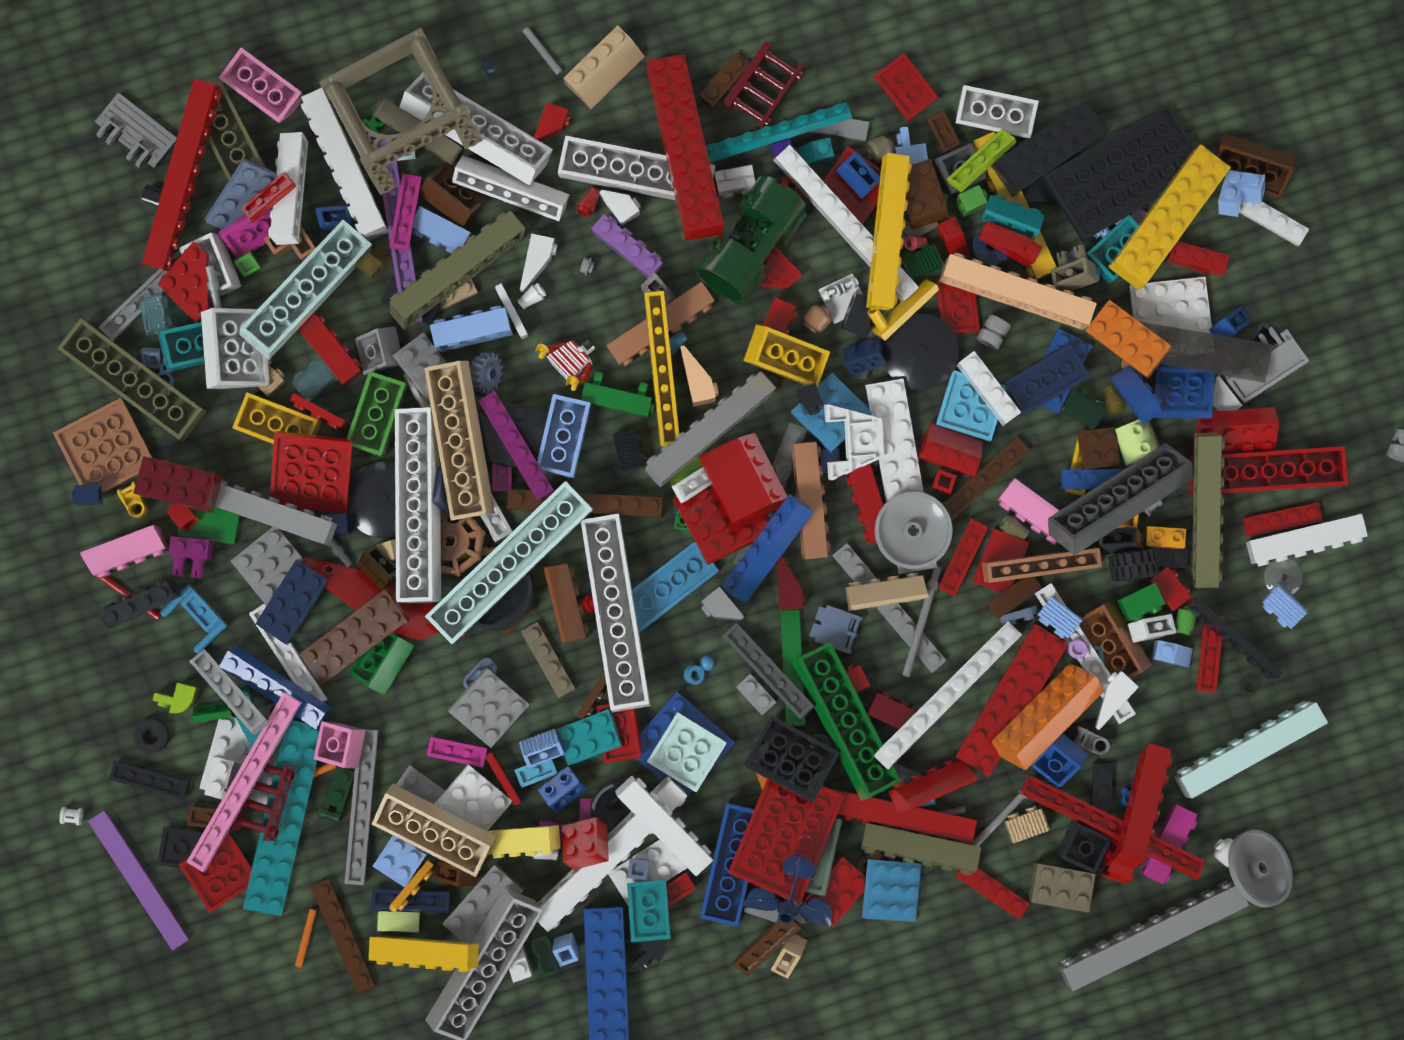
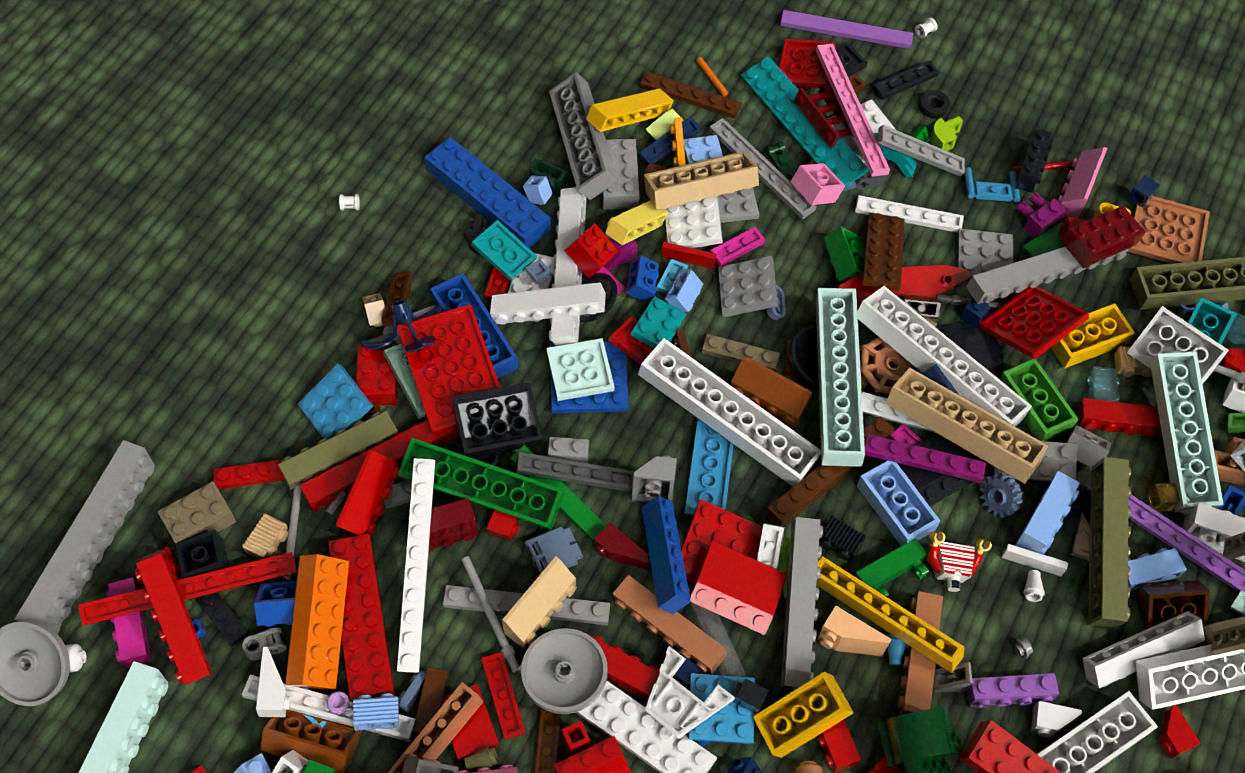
camera: 130 degrees right, 25 degrees down
white brick [204,756,238,799] -> none
blue brick [219,646,332,729] -> none
dark blue plate [255,559,329,645] -> none
red plate [290,393,350,432] -> none
dark pink plate [389,174,421,251] -> none
white slope [509,945,533,983] -> none
white slope [520,234,557,293] -> none
red cone [576,188,600,218] -> none
dark azure plate [684,655,715,685] -> none

